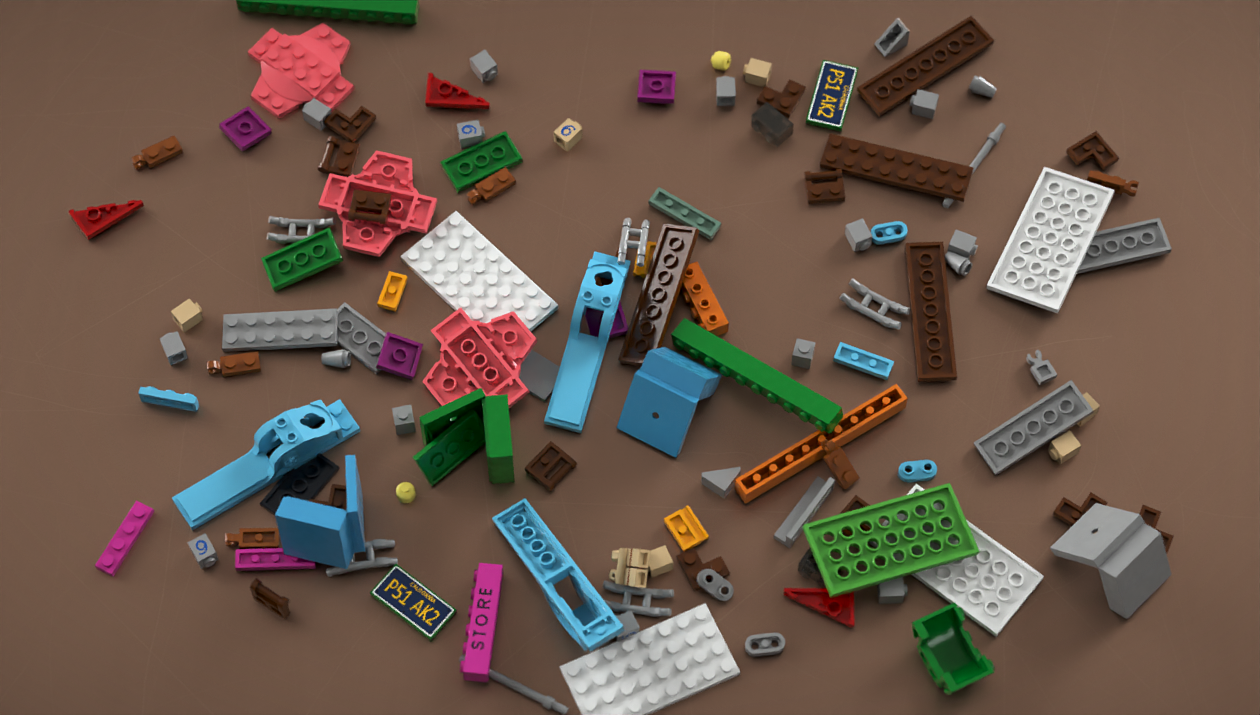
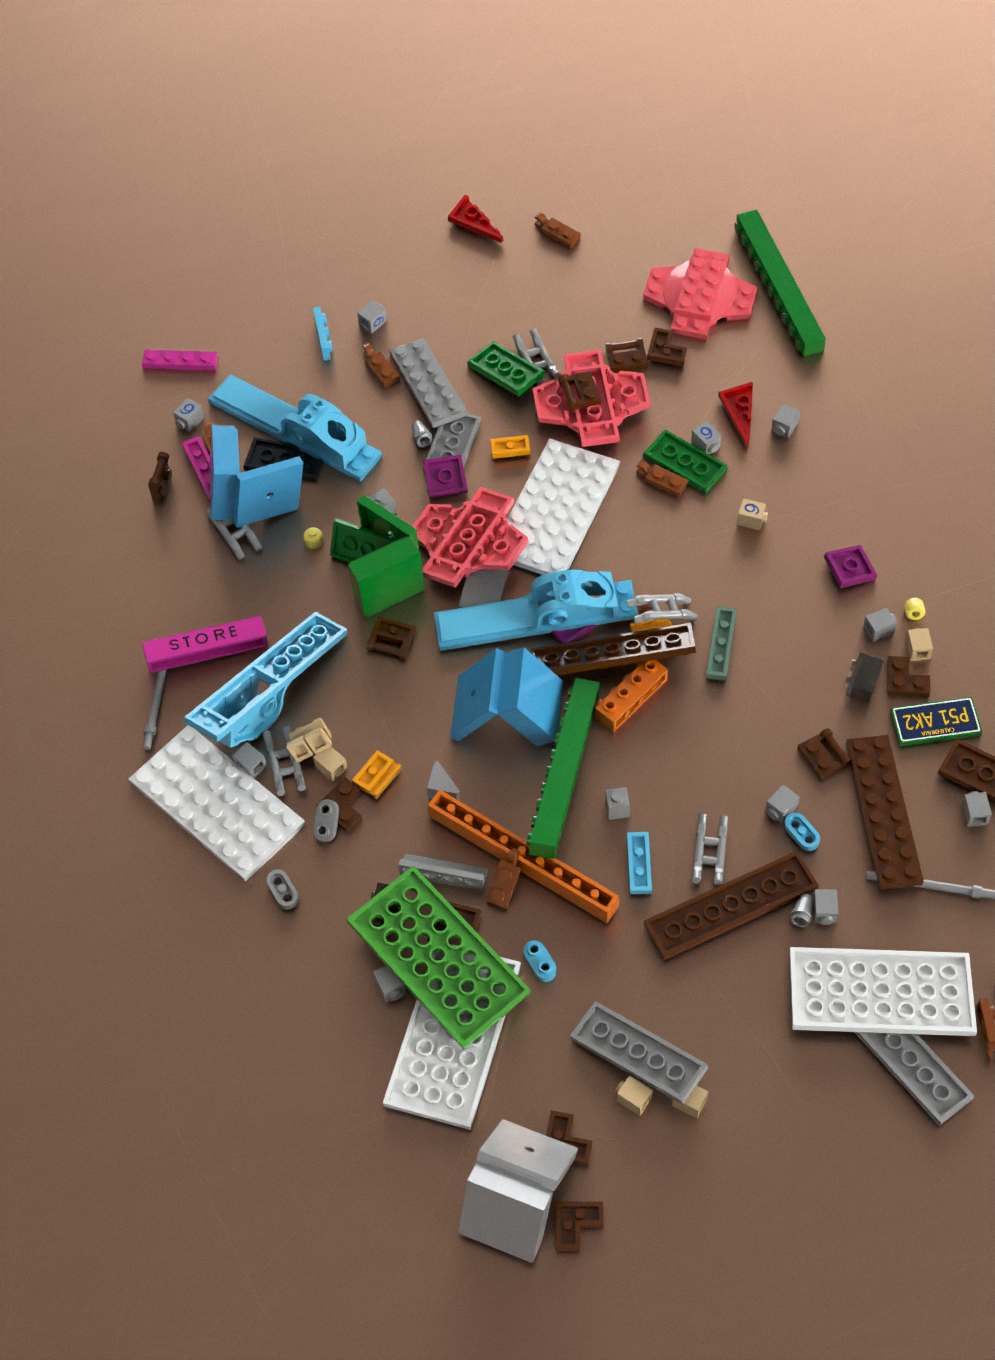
camera: 70 degrees right, 5 degrees down
tan brick [171,298,203,333] -> none
magenta plate [219,106,271,152] -> none
light grey brick [302,98,332,131] -> none
tile [370,564,457,641] -> none
red wing [784,588,855,628] -> none
green cylinder [912,602,995,694] -> none
light grey plate [1026,350,1057,385] -> none

